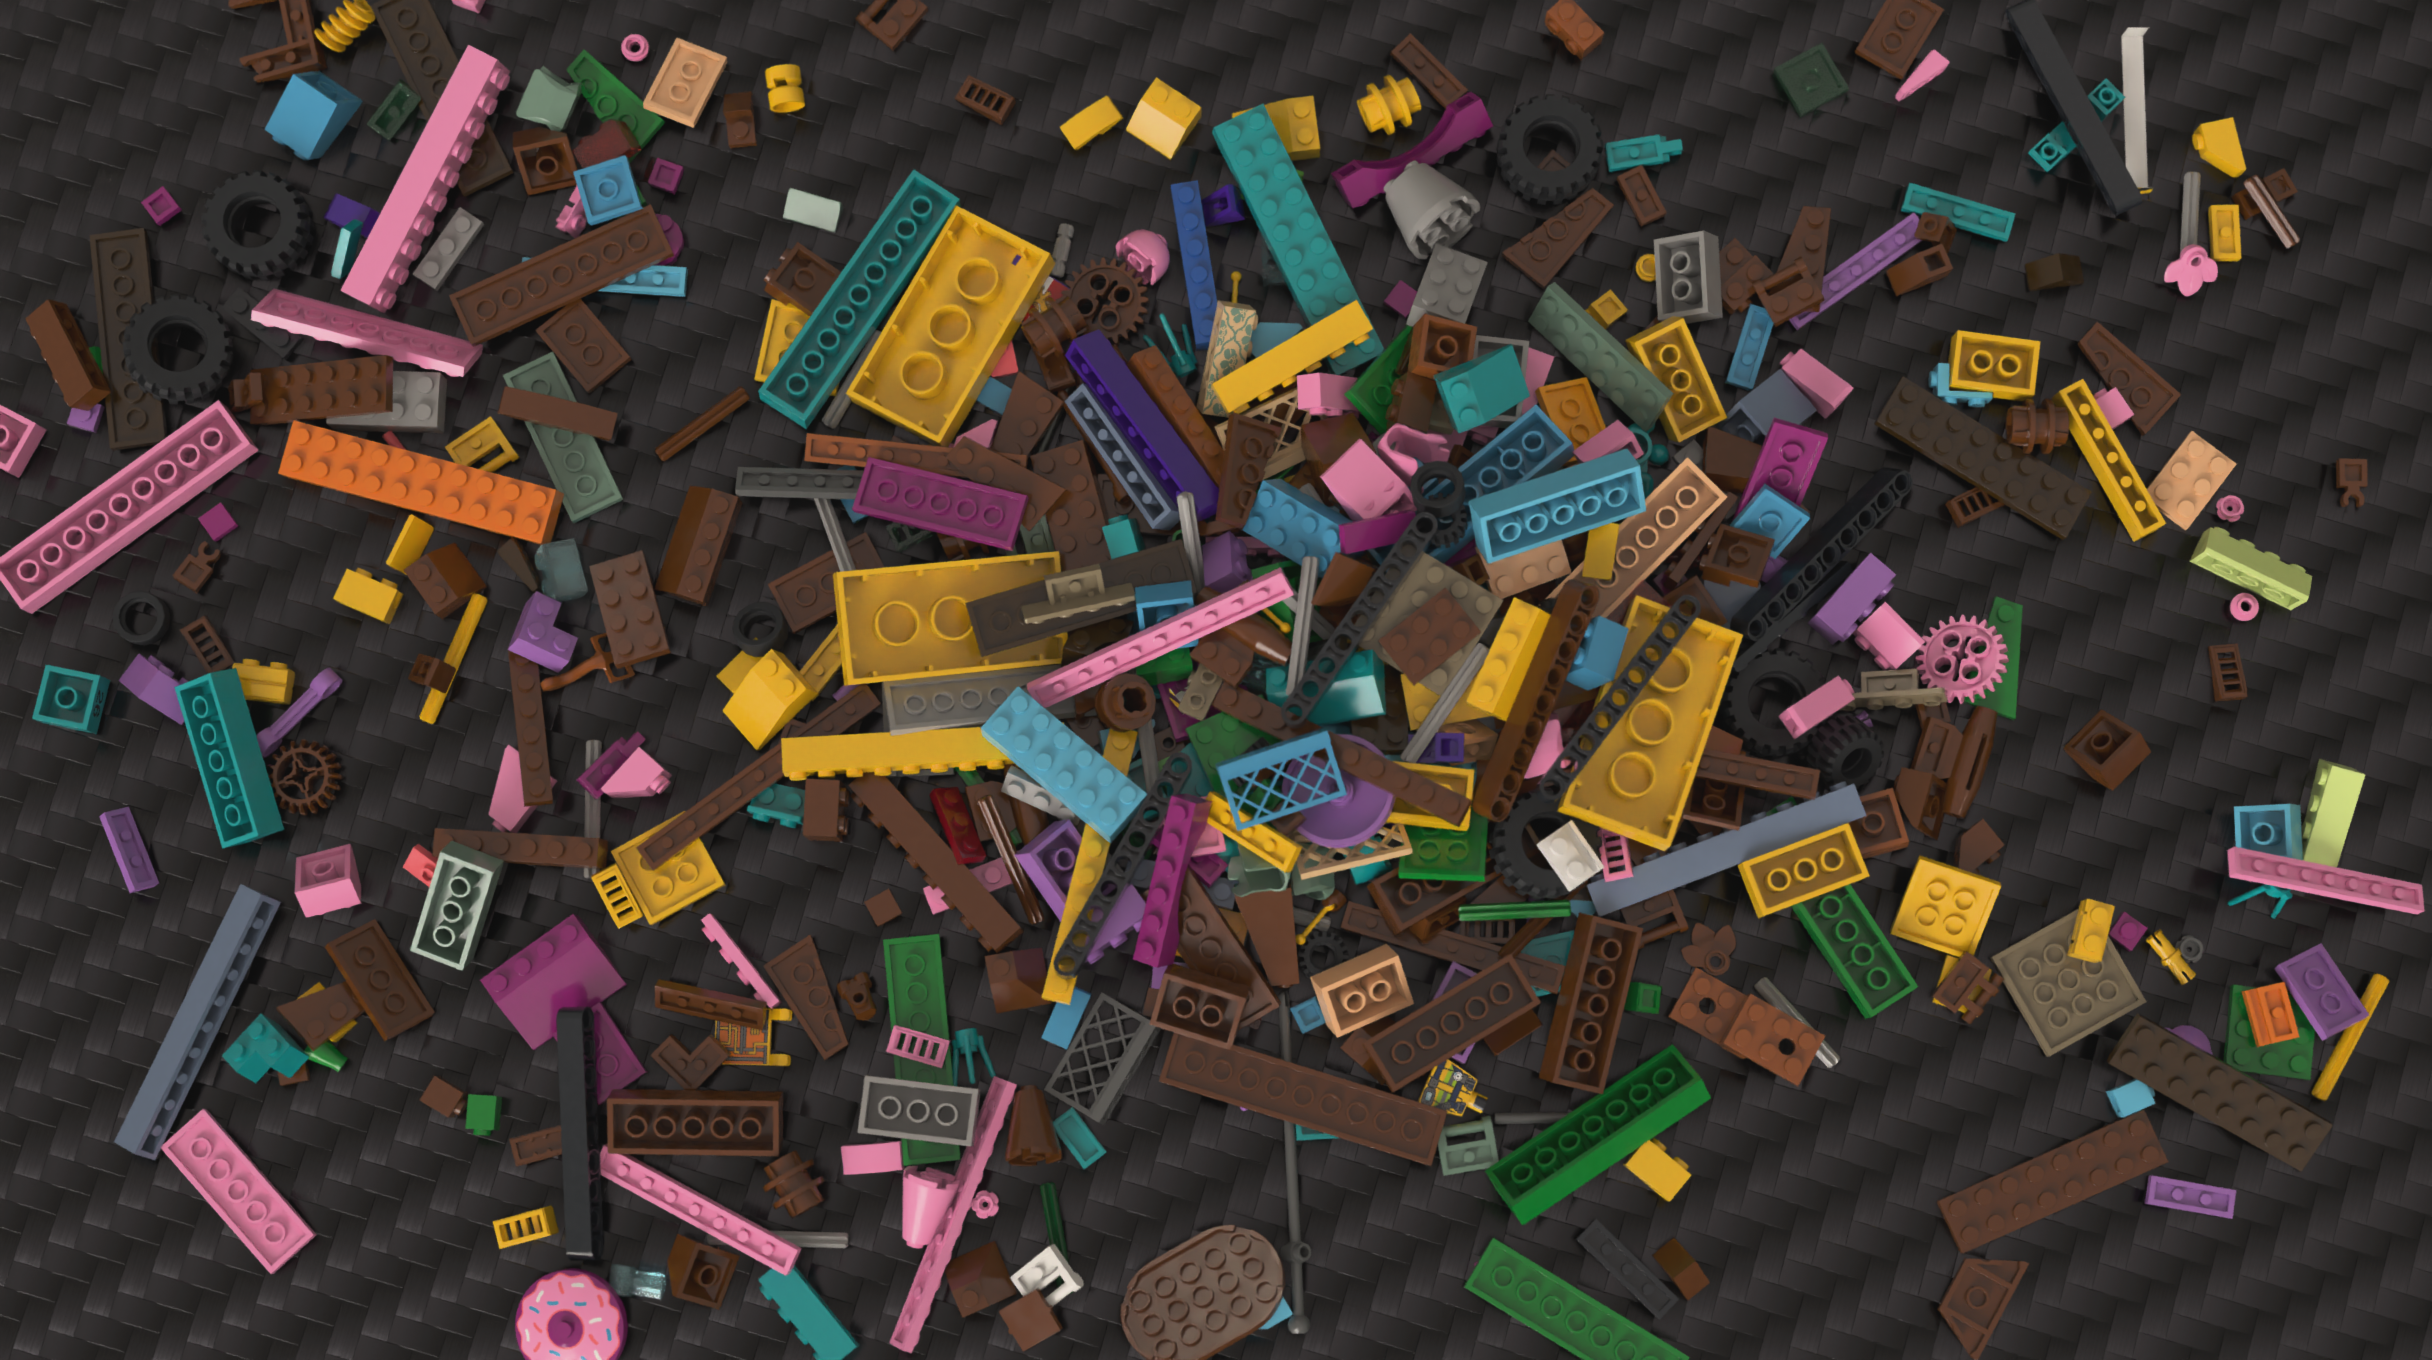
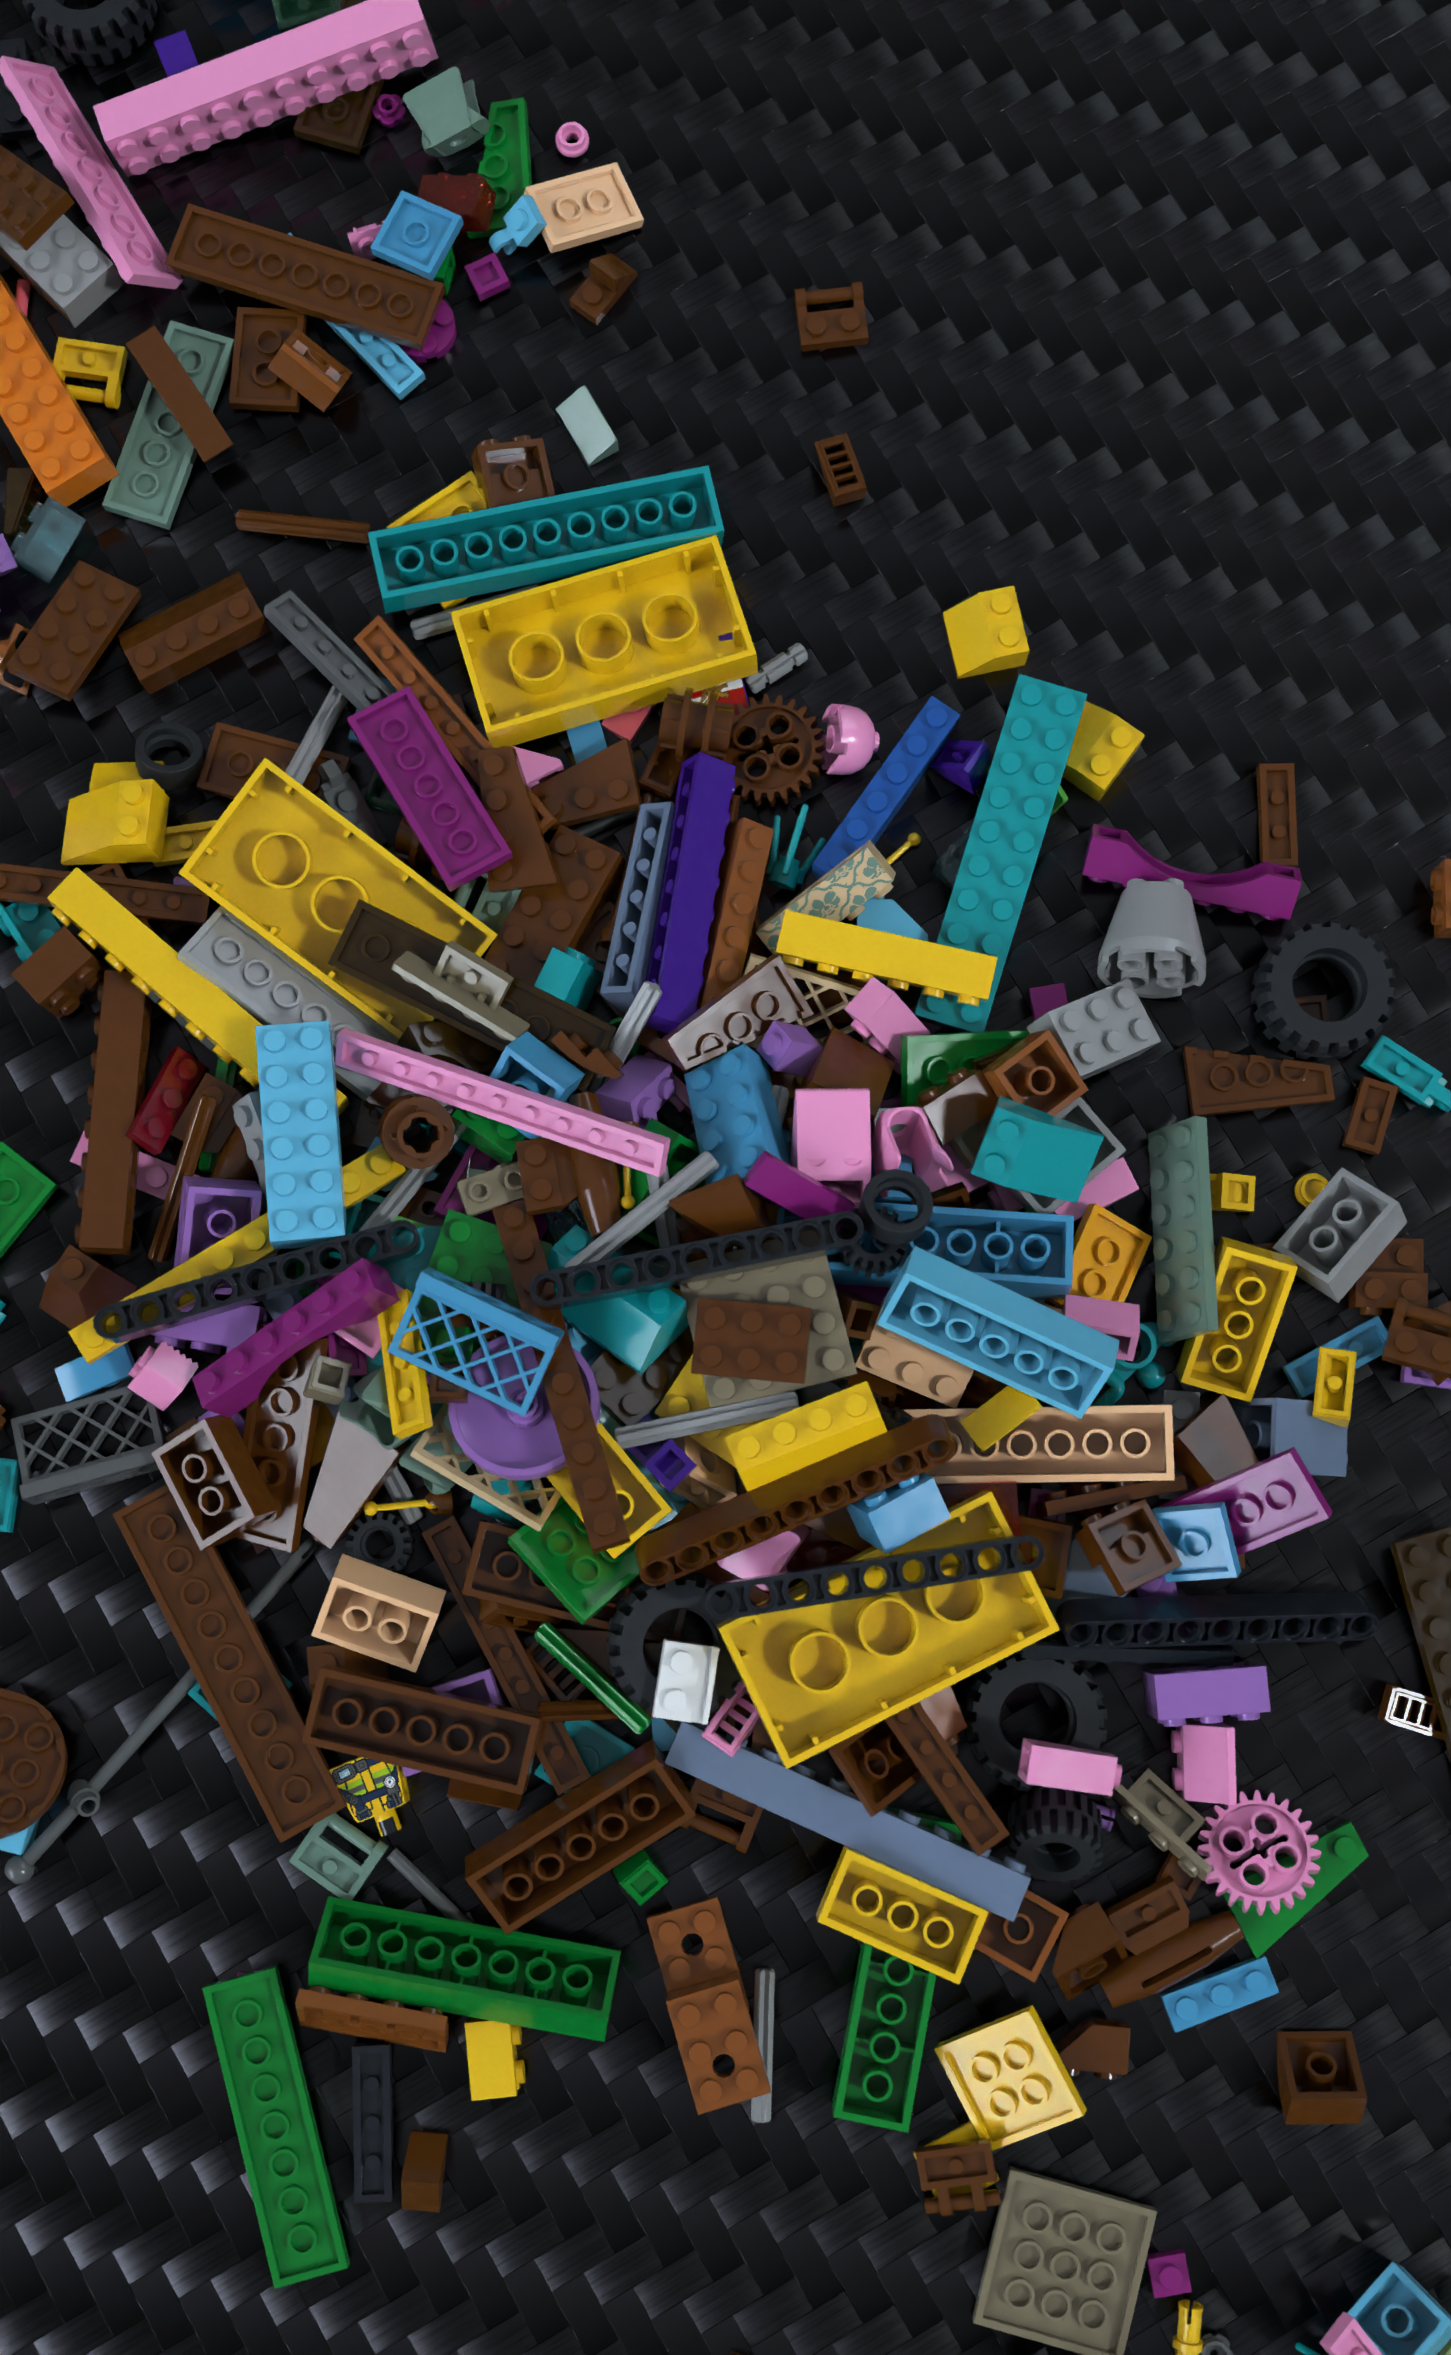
camera: 45 degrees right, 0 degrees up
teal tile [331,219,363,279] -> none
light grey plate [413,208,484,291] -> none
reddish brown slope [513,127,578,195] -> none
yellow wheel [765,64,805,112] -> none
reddish brown tile [864,889,903,927] -> none
yellow slope [1060,96,1123,150] -> none
dark azure tile [1290,996,1325,1034] -> none
yellow piece [1357,75,1422,135] -> none
reddish brown plate [1681,923,1736,976] -> none
bright pink slope [1780,349,1854,419] -> none
yellow brick [2067,899,2115,963] -> none
none -> bright pink brick [127,1341,198,1411]
none -> dark orange slope [268,328,352,412]
none -> dark orange plate [295,1986,449,2053]
none -> dark tan slope [303,1354,352,1405]
none -> dark grey hinge [317,759,387,845]
none -> magenta plate [372,94,406,128]
none -> medium azure plate [488,195,547,255]
none -> reddish brown slope [551,1030,625,1079]
none -> medium lavender brick [756,1020,823,1076]
none -> dark azure plate [1159,1954,1280,2033]
none -> yellow slope [1312,1347,1357,1428]

